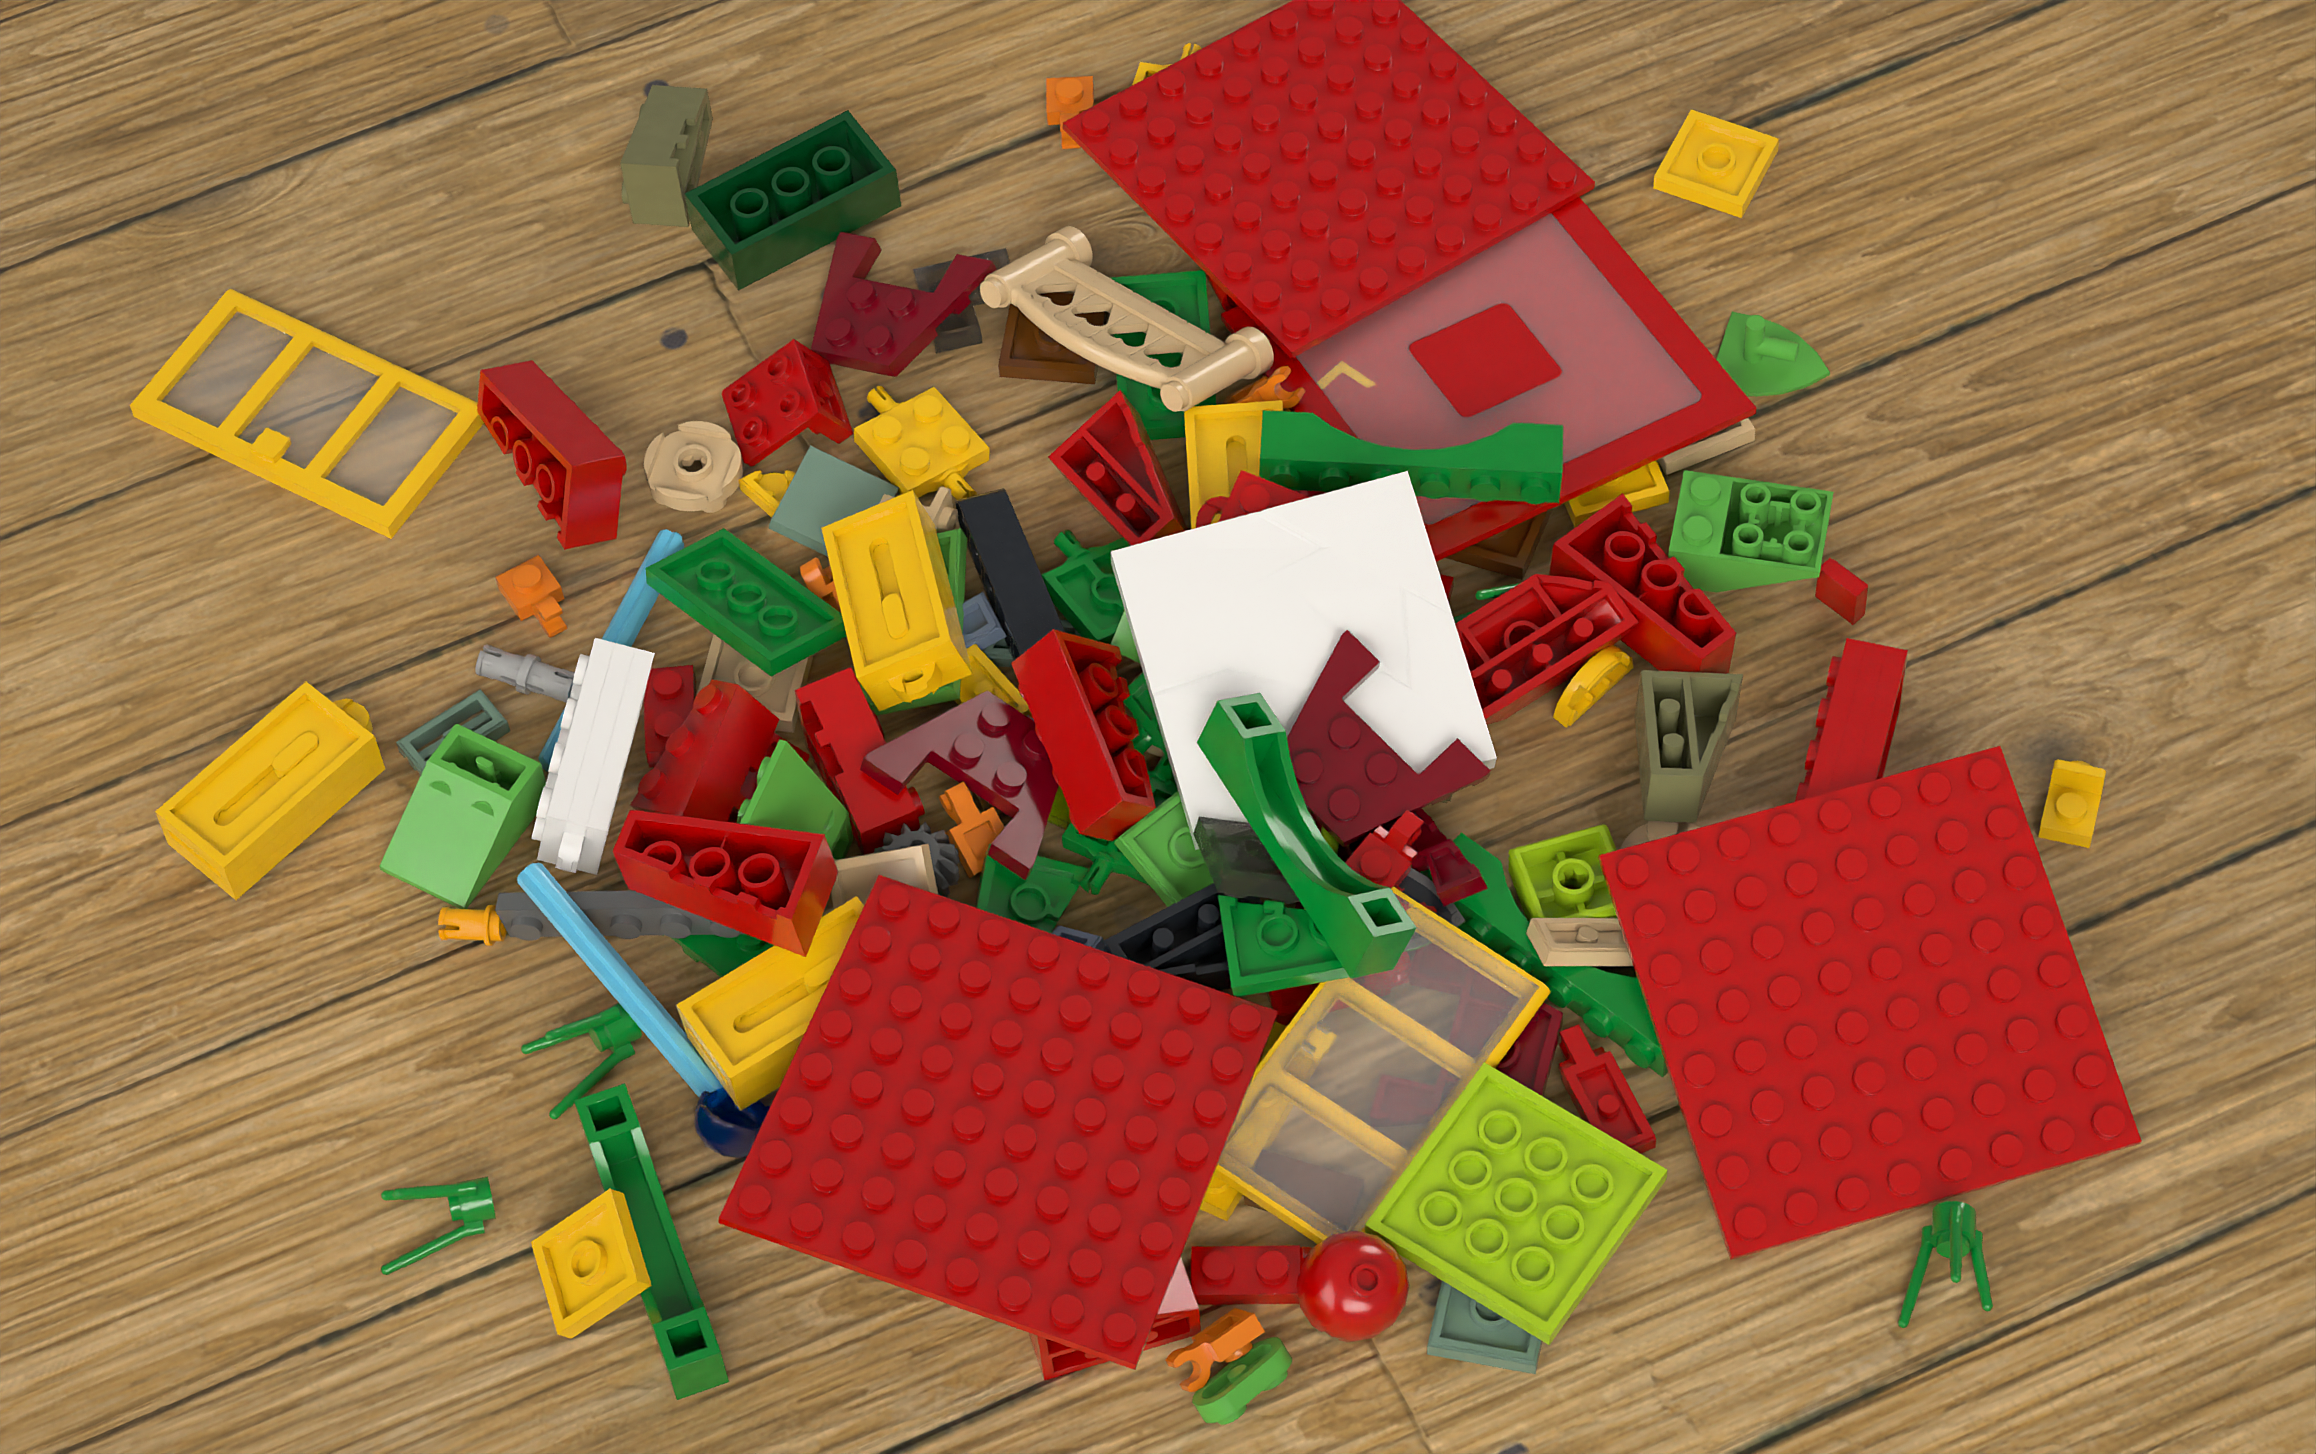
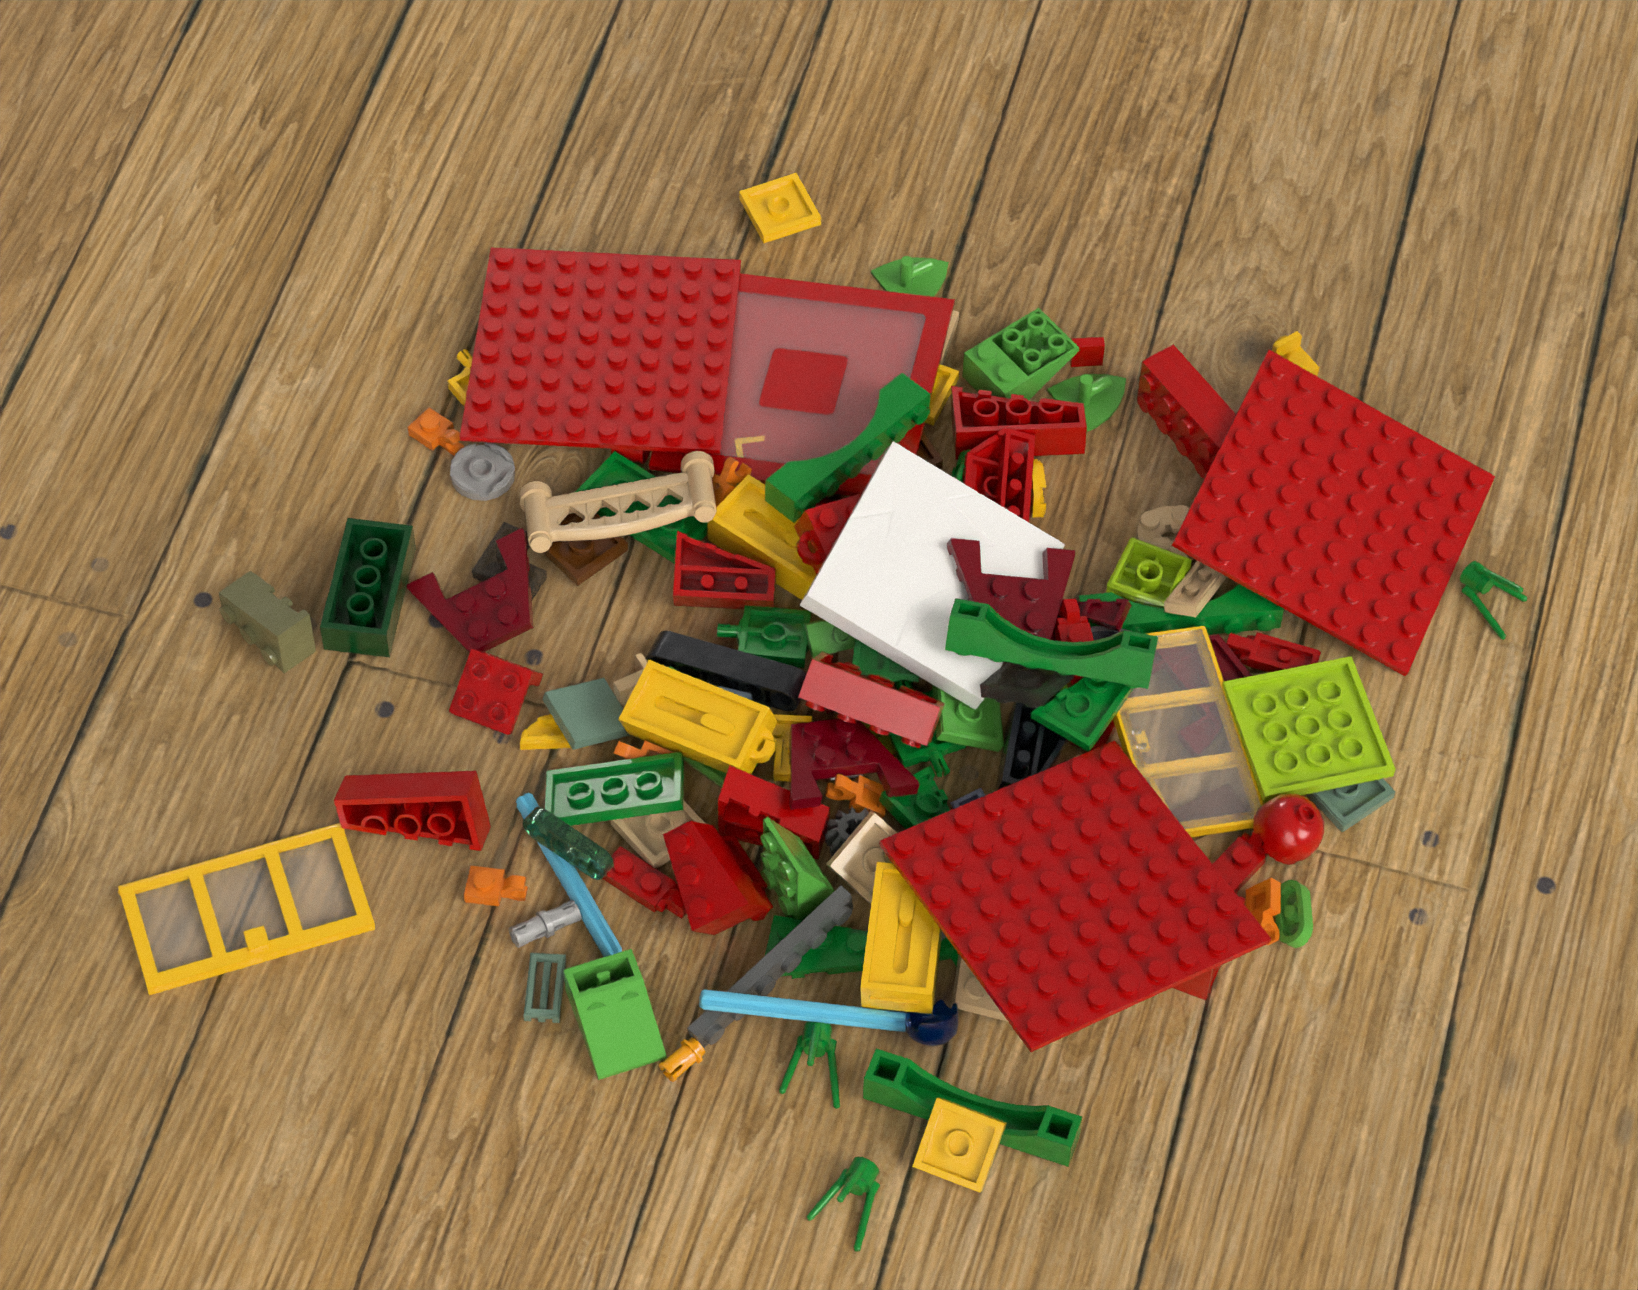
camera: 55 degrees left, 0 degrees up
yellow piece [155,681,385,900] -> none
white piece [531,638,655,875] -> none
red wedge [612,810,839,957] -> none
tan plate [644,421,743,513] -> none
yellow plate [854,386,990,500] -> none
olive wedge [1634,670,1743,822] -> none
none -> light grey tile [450,442,515,501]
none -> clear green beam [523,807,614,880]
none -> bright green shield [1047,374,1126,433]

